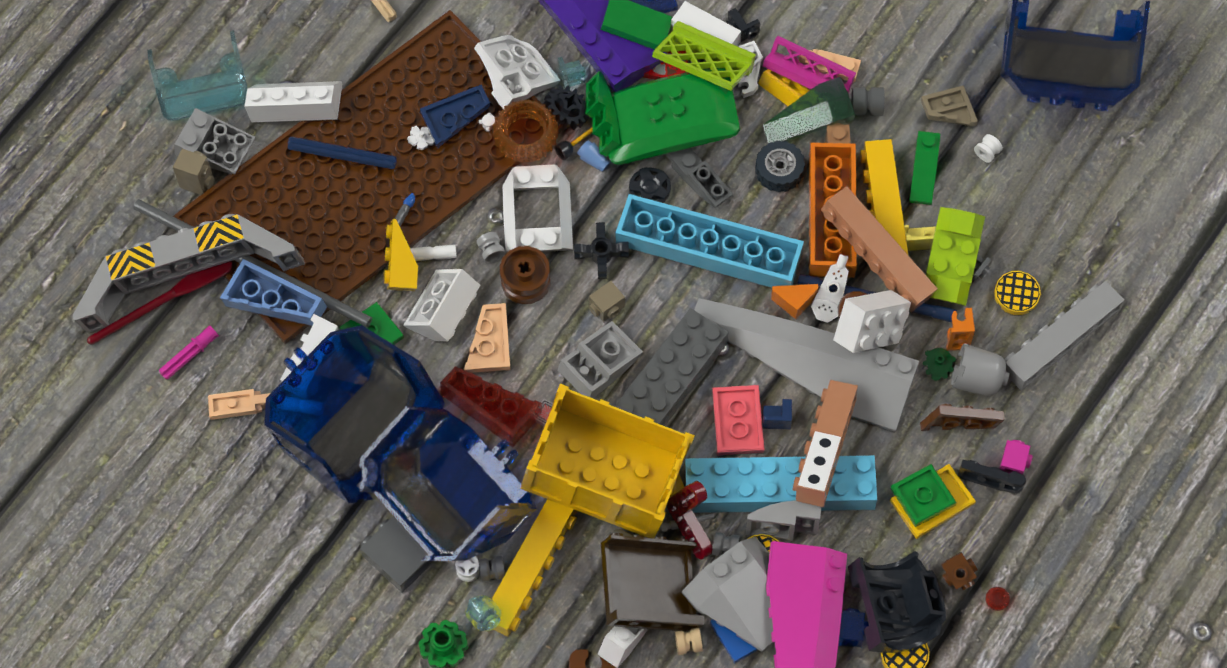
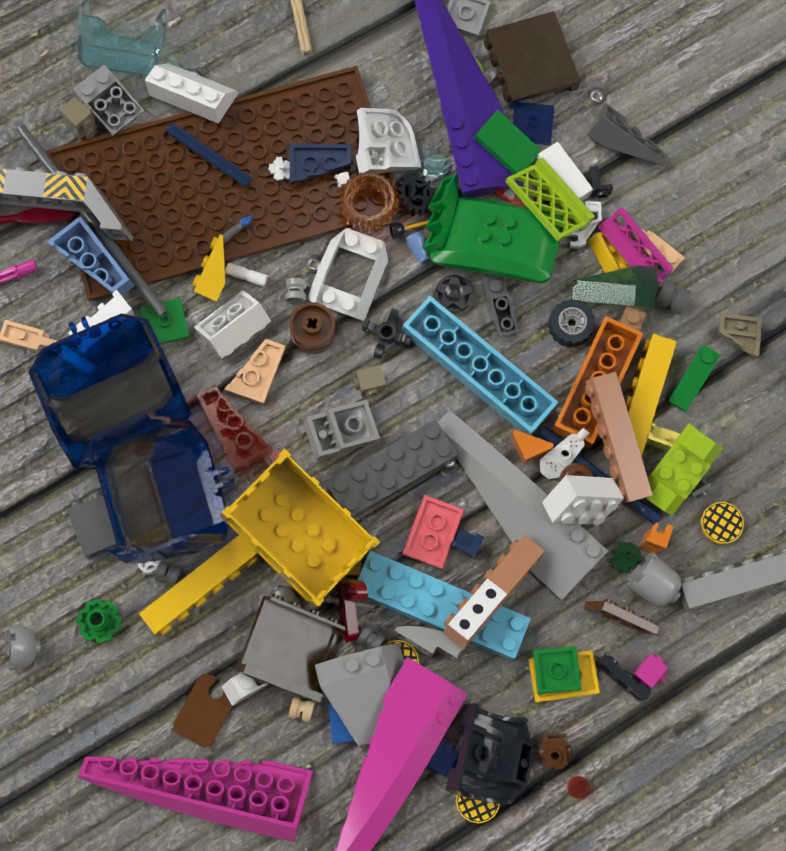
camera: 15 degrees right, 10 degrees up
clear light blue head [465,595,501,631] -> none
white wheel [974,134,1003,163] -> none

